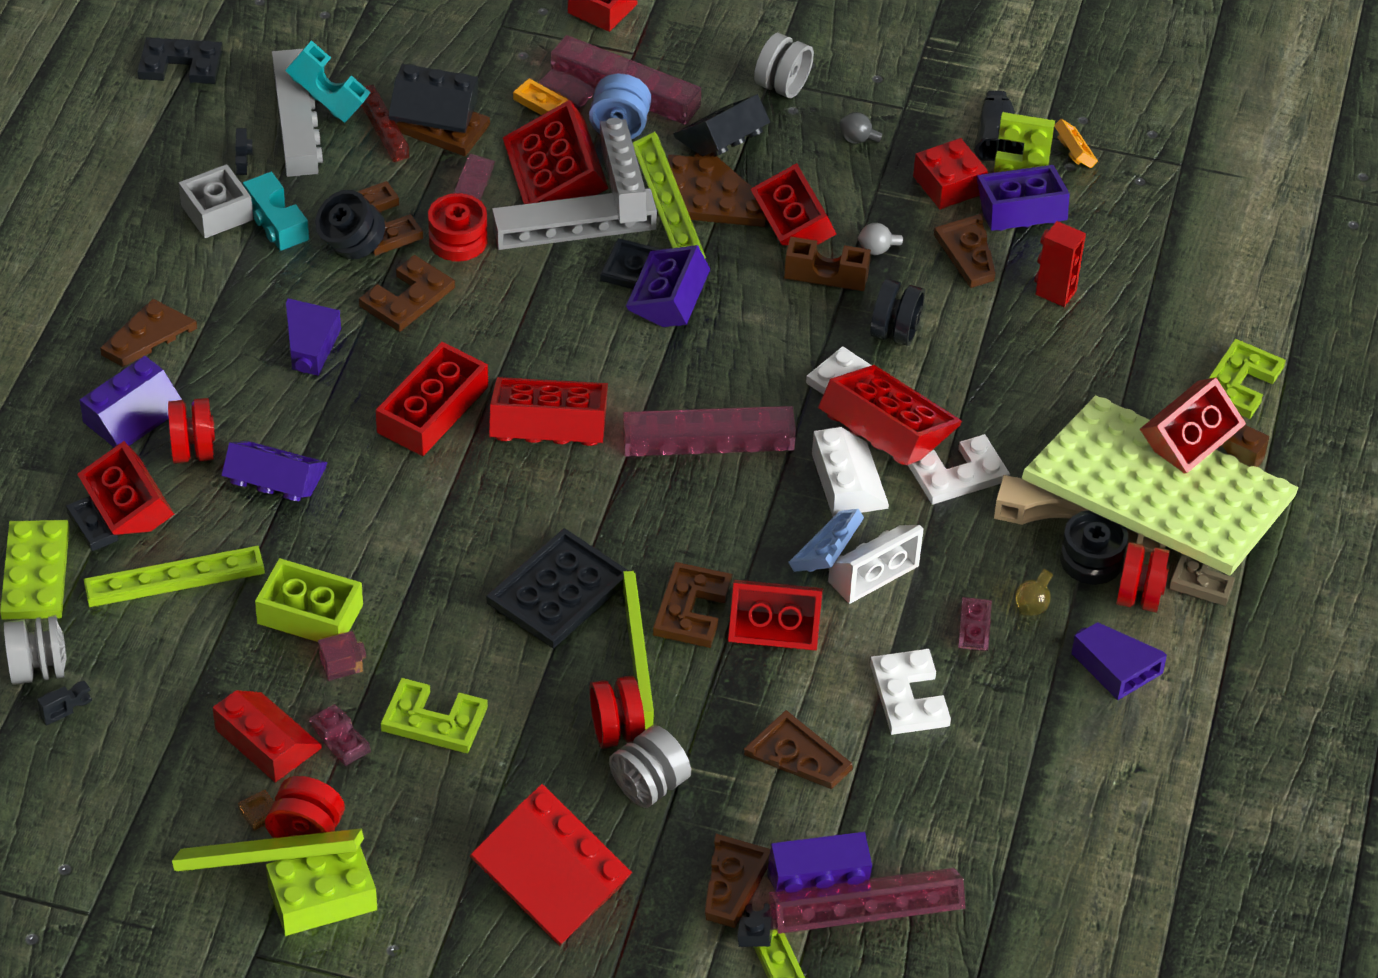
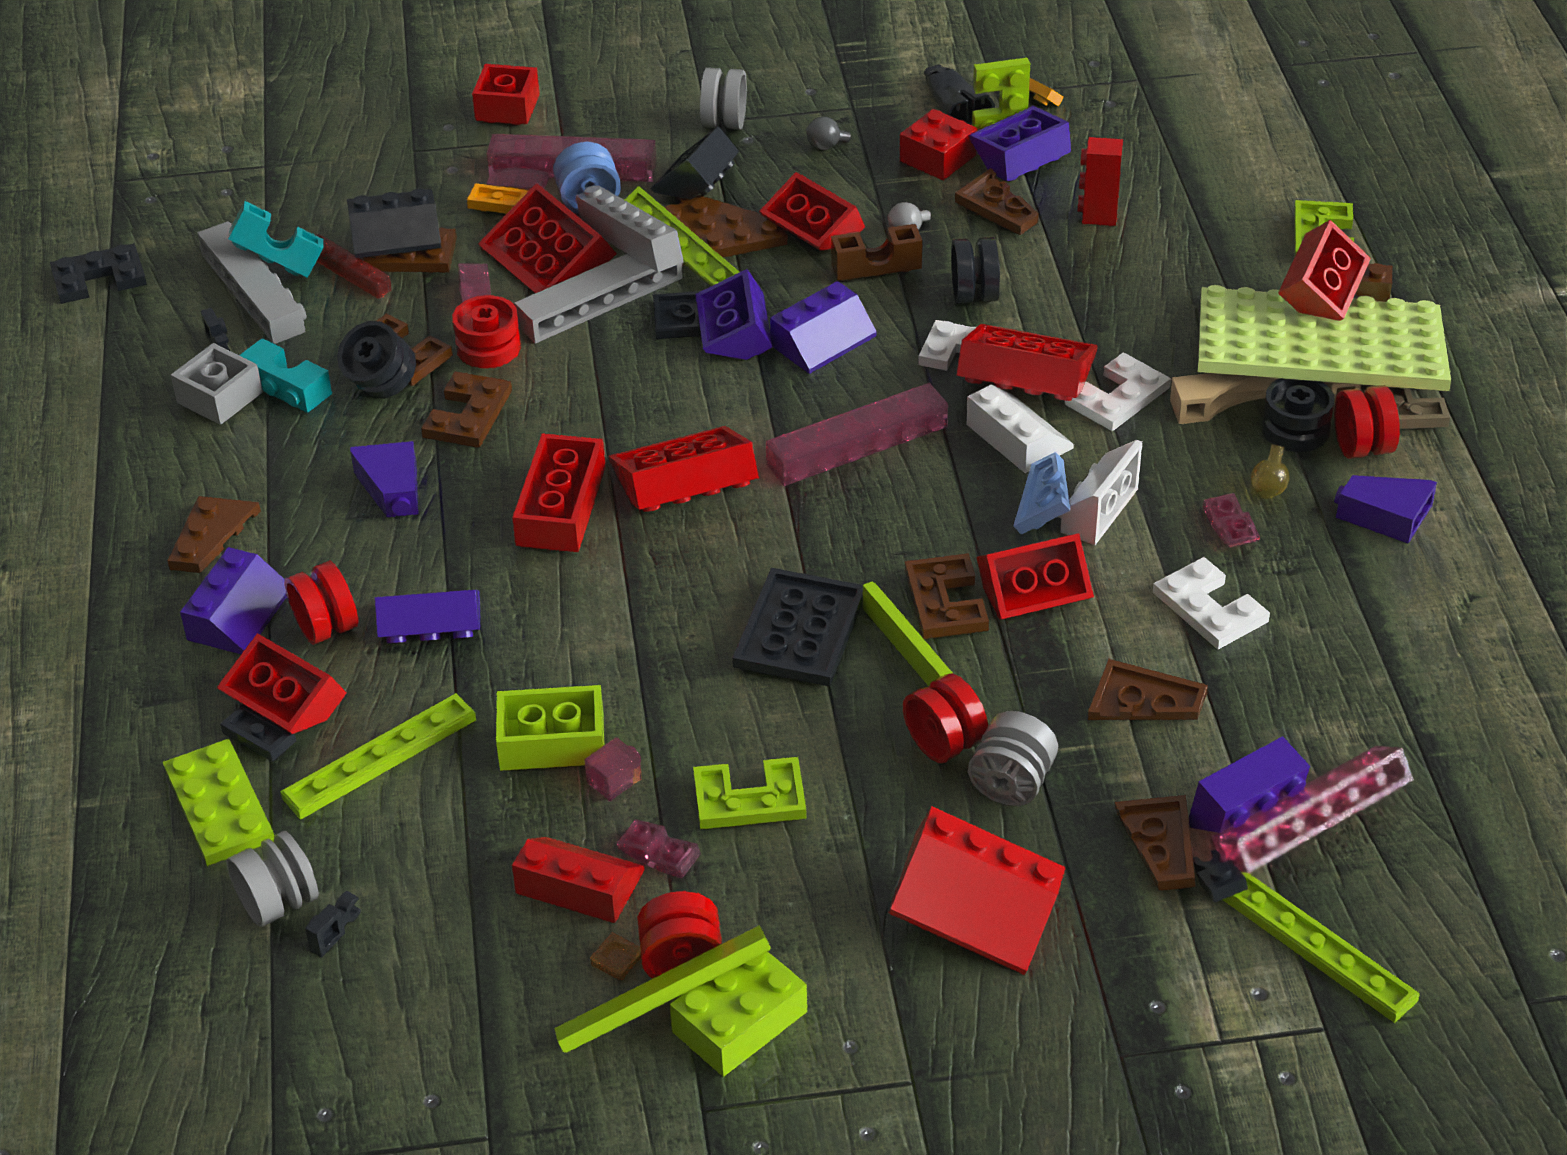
camera: 20 degrees left, 5 degrees down
none -> slope [770,281,877,374]

